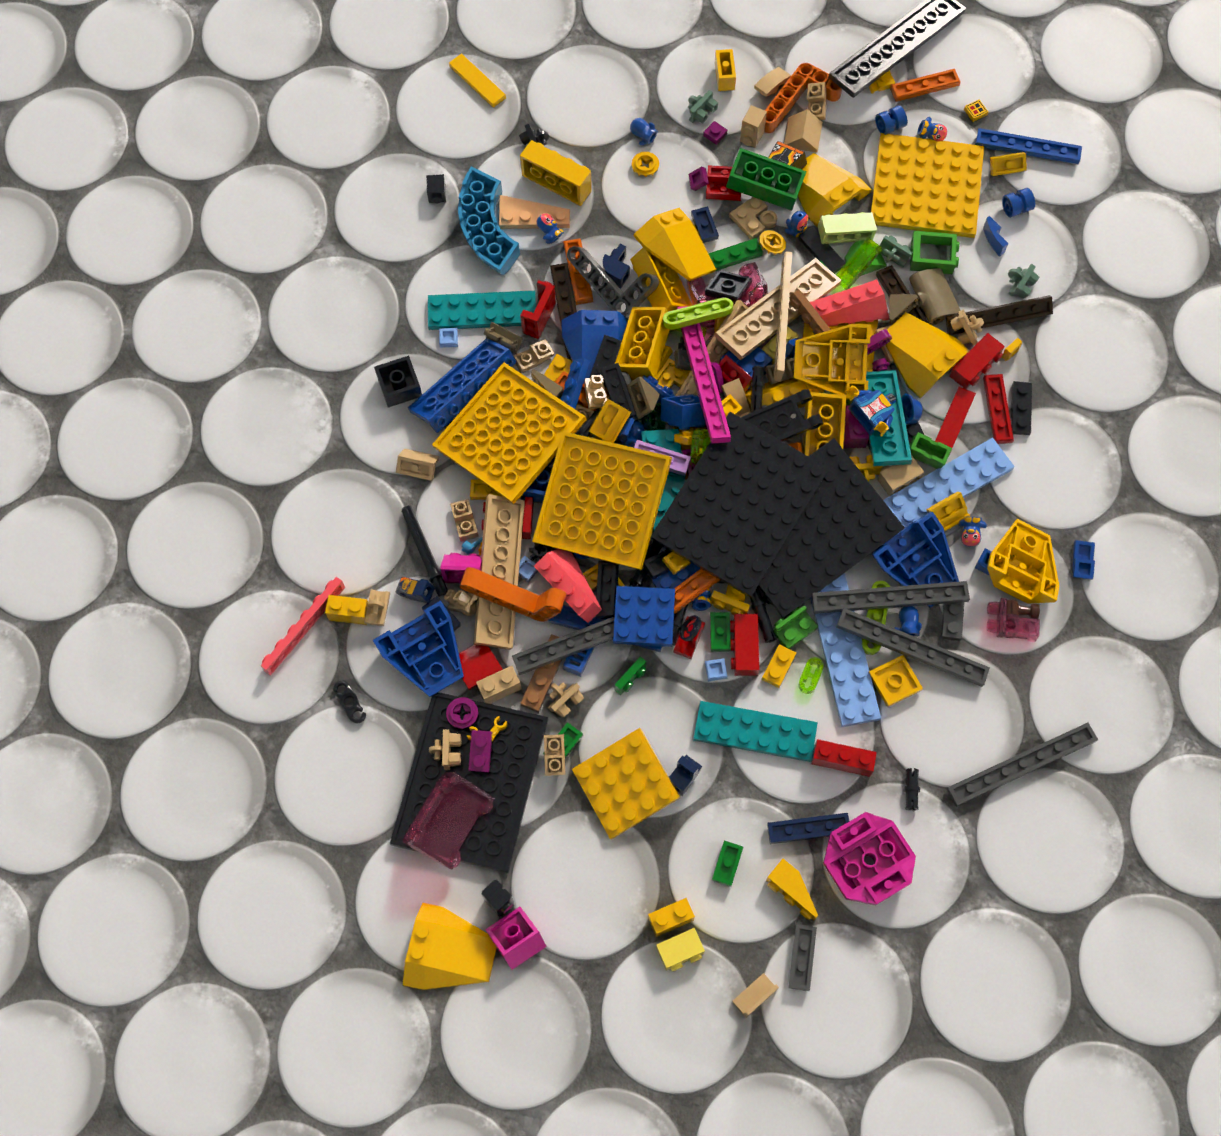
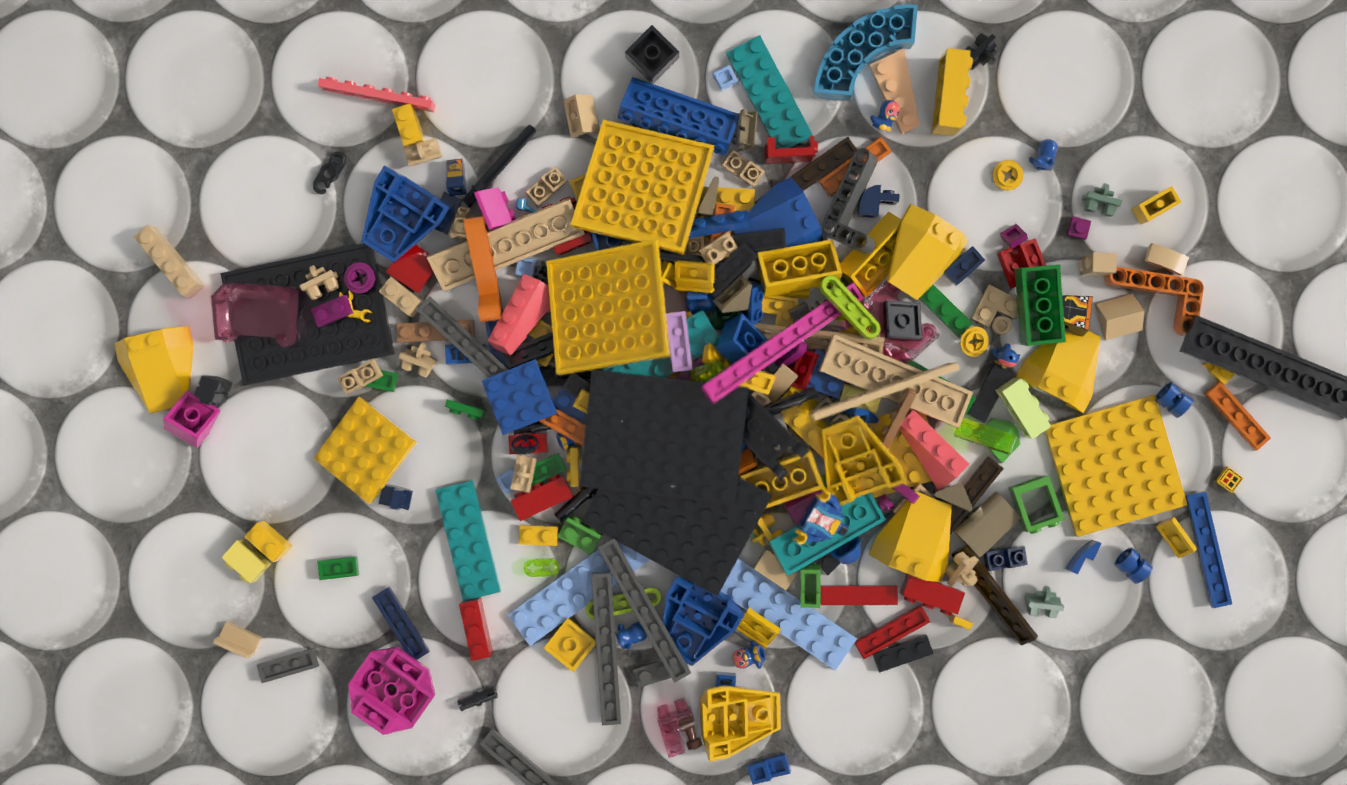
camera: 65 degrees right, 20 degrees up
yellow slope [766,859,818,921] -> none
tan slope [807,82,826,120] -> none
sand green hips [876,235,913,268] -> none
animal [917,117,947,141] -> none
none -> tan brick [133,225,205,298]
none -> tan hips [510,455,537,493]
none -> dark blue slope [984,546,1028,571]

